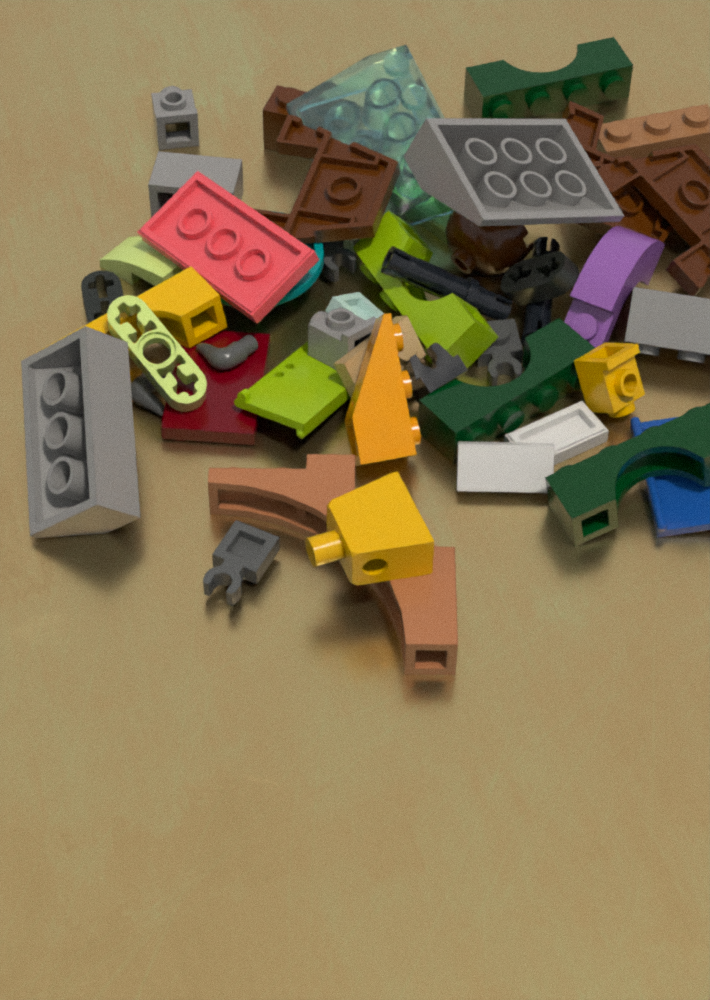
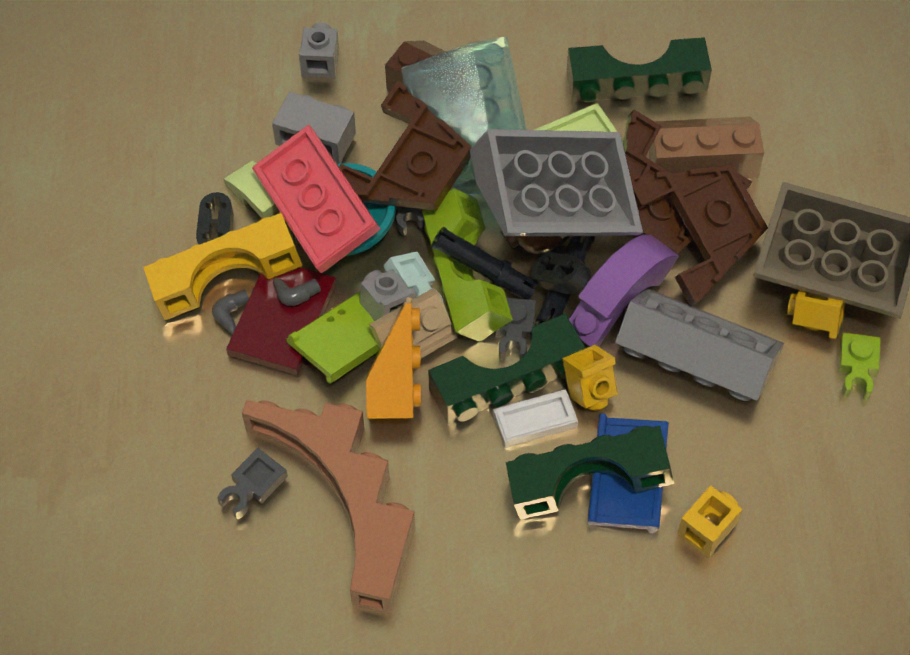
camera: 15 degrees right, 10 degrees up
light grey slope [21,326,141,538] -> none
yellowish green beam [107,295,207,412] -> none
yellow torso [305,471,434,586] -> none
black tile [406,343,468,404] -> none
white tile [456,441,555,493] -> none

